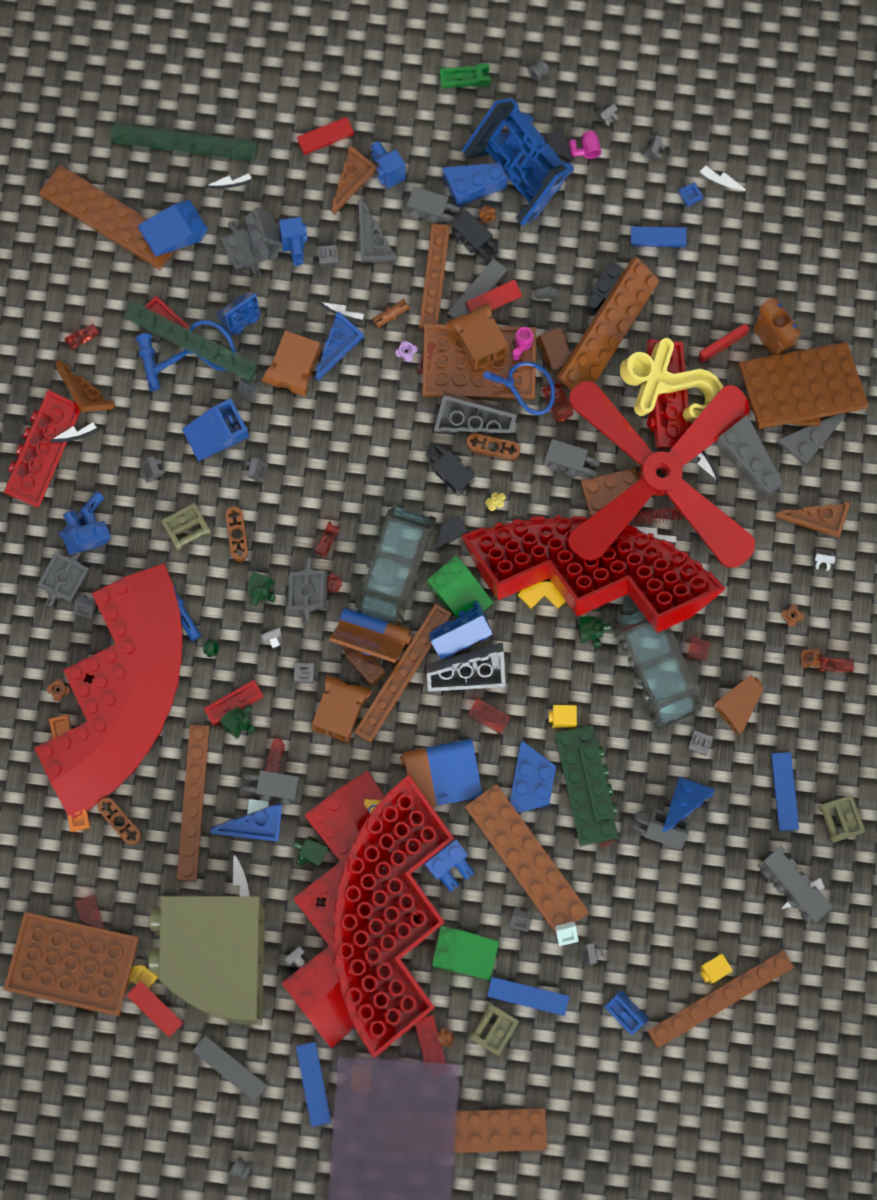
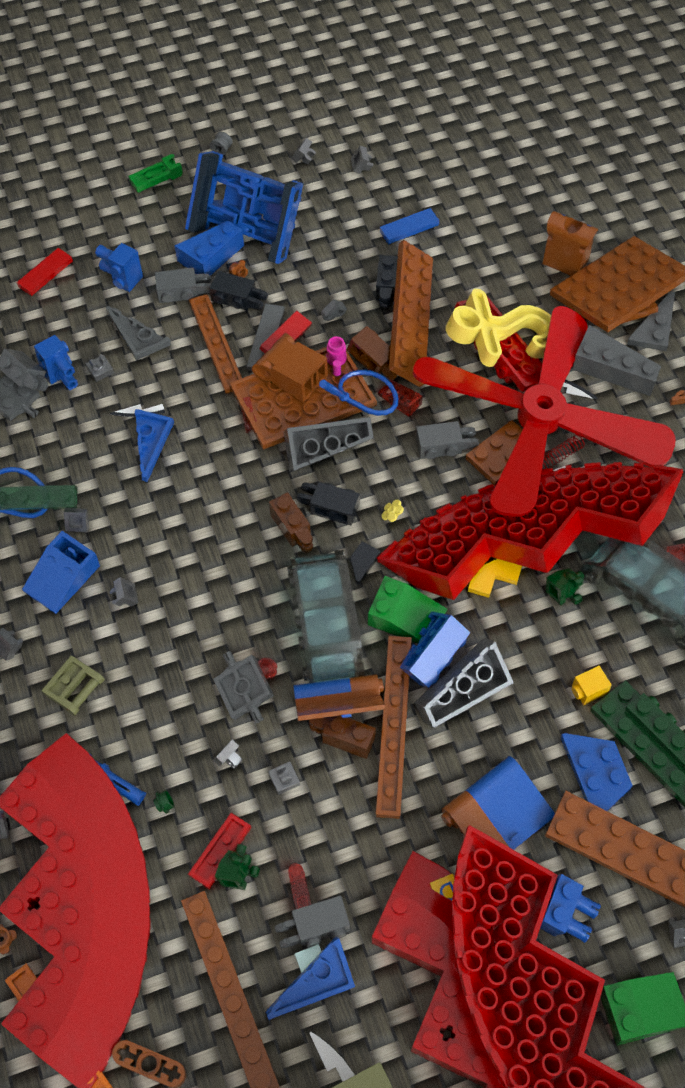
camera: 25 degrees left, 15 degrees down
blue slope [216,292,261,336] -> none
dark orange beam [225,507,248,562] -> none
dark green piece [247,571,276,606] -> none
dark orange piece [262,331,322,397] -> none
dark green piece [293,836,328,867] -> none
dark orange piece [312,674,372,743] -> none
clear red bar [315,521,341,557] -> none
dark orange wing [331,146,377,215] -> none
dark orange pin [372,299,410,328] -> none
lavender plate [396,341,417,362] -> none
dark orange beam [466,433,520,460] -> none
clear red plate [467,698,511,735] -> none
dark pink piece [569,131,602,159] -> none
blue tile [678,182,703,207] -> none
red tile [698,323,750,364] -> none
white sticker [700,166,746,191] -> none
none -> reddish brown hinge [269,492,313,553]

